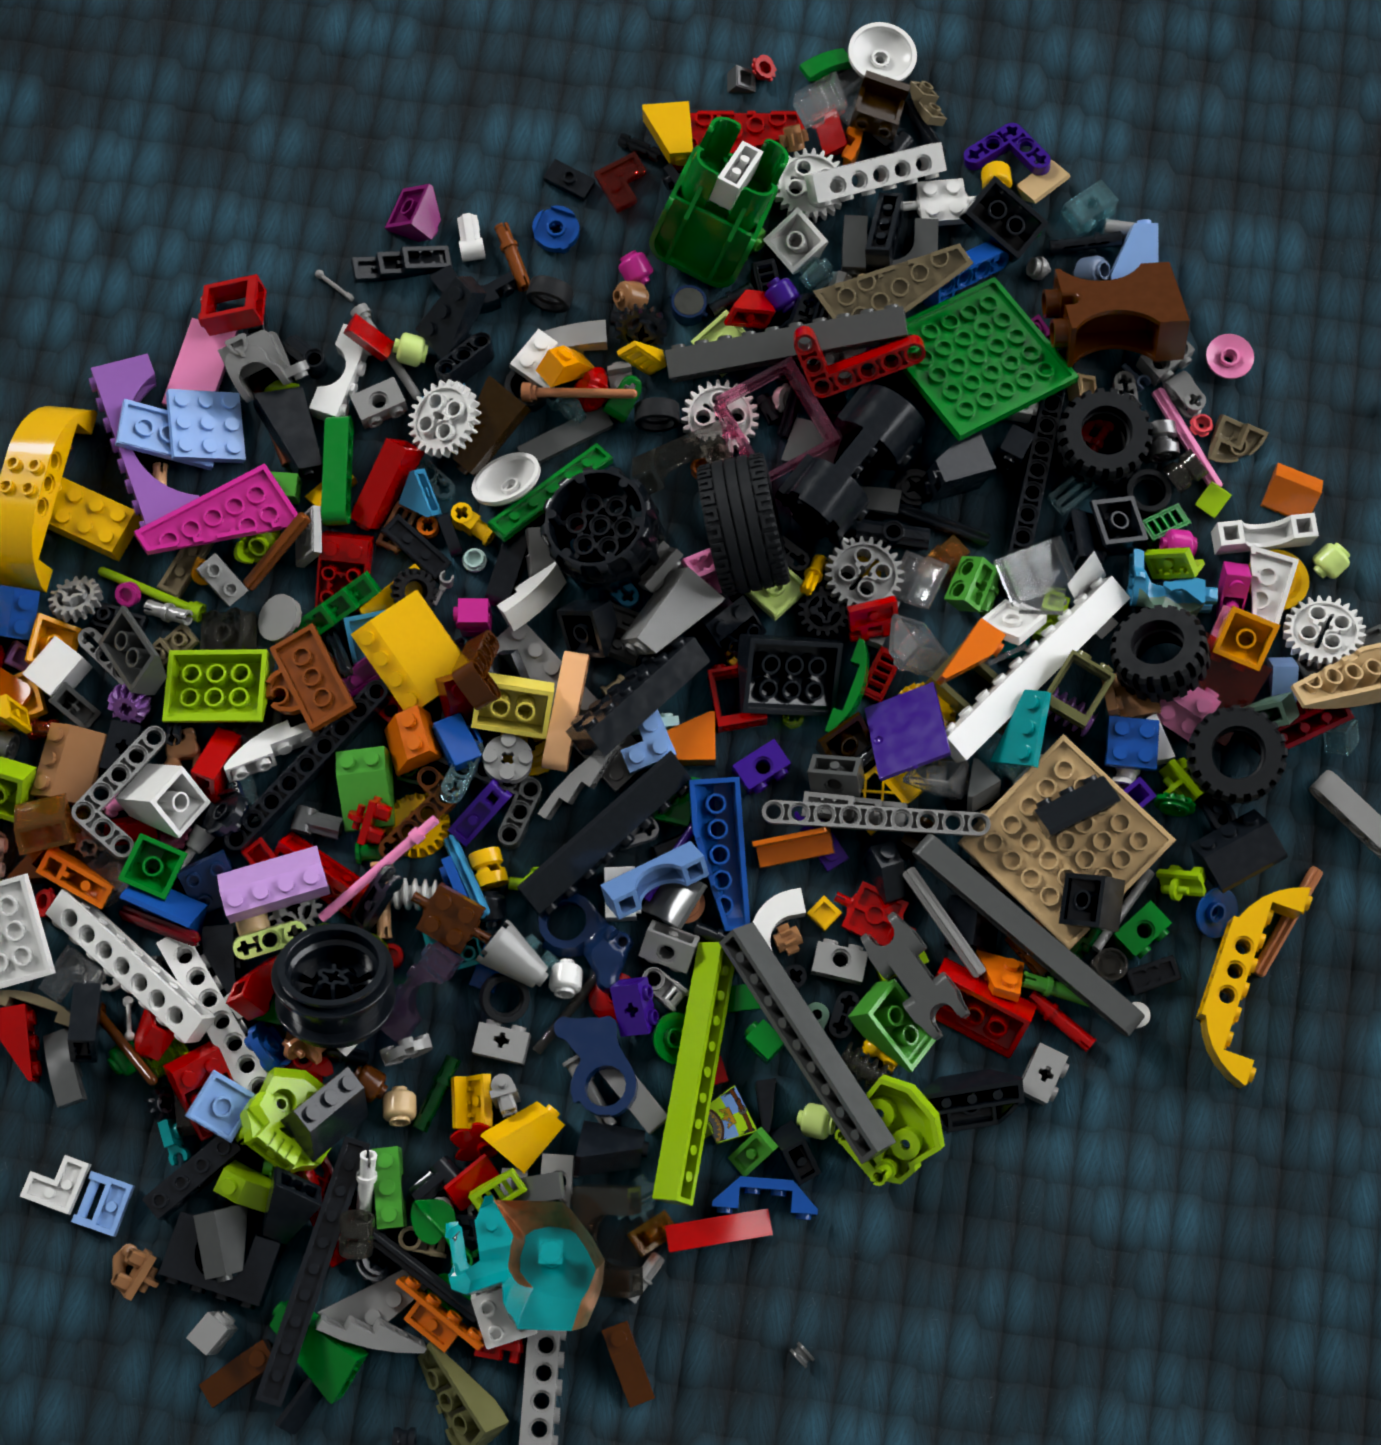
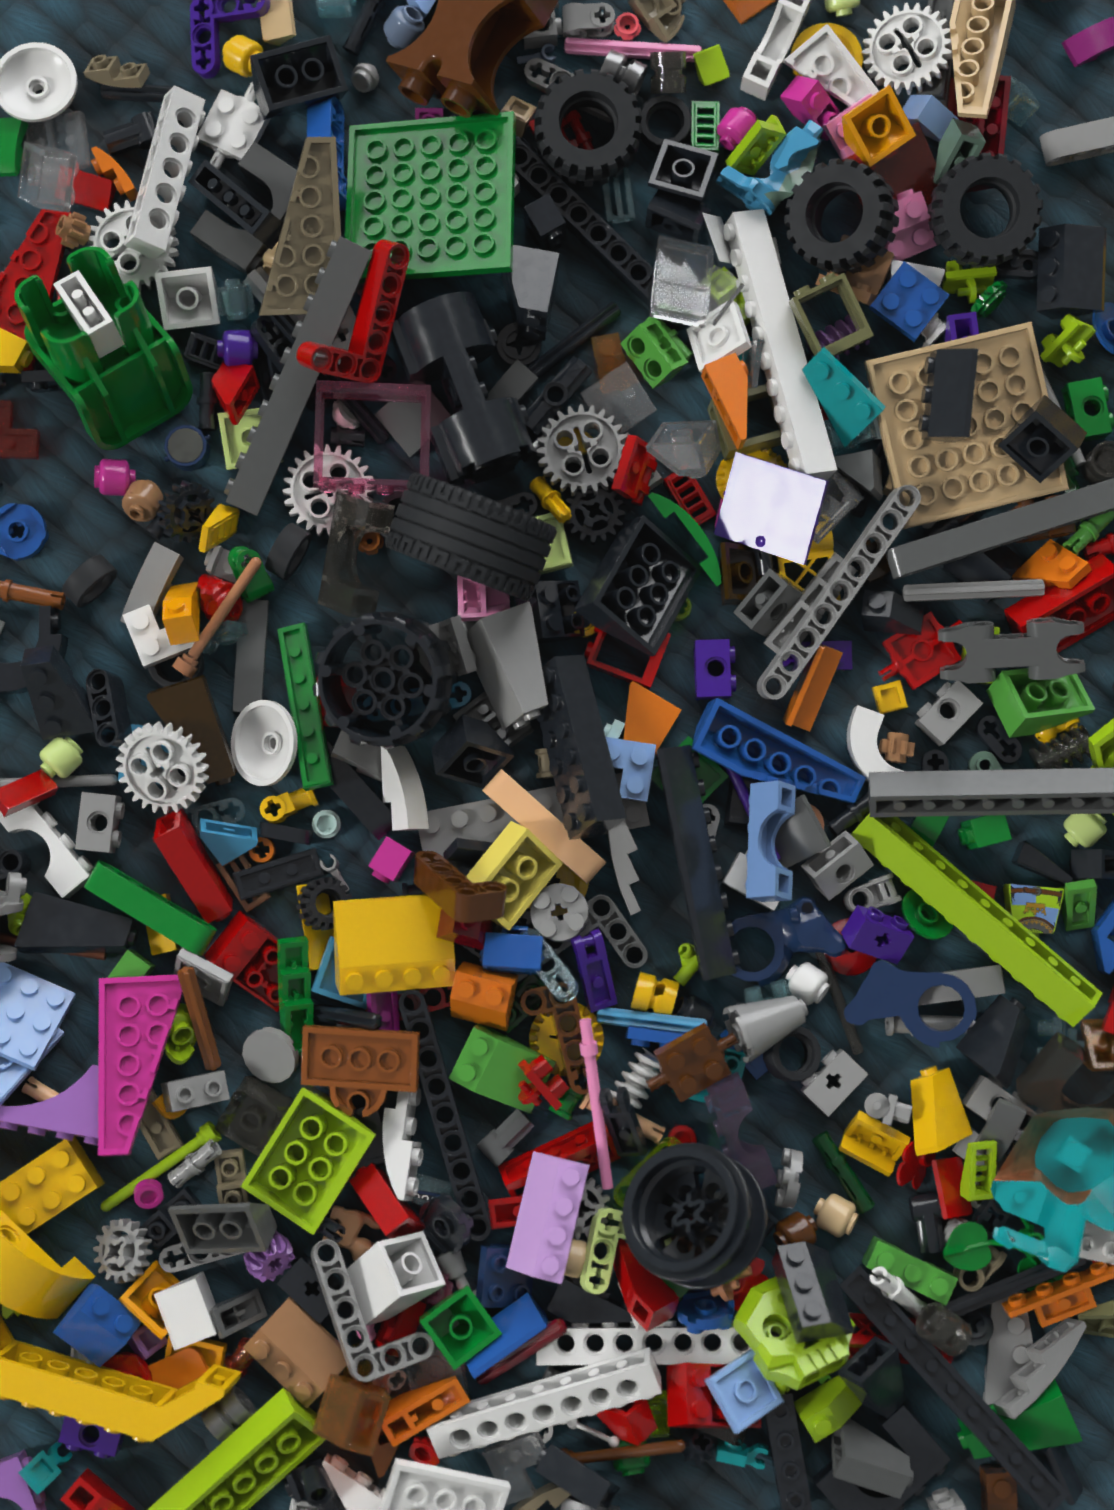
camera: 55 degrees left, 10 degrees up
dark brown panel [849,70,911,141] -> none

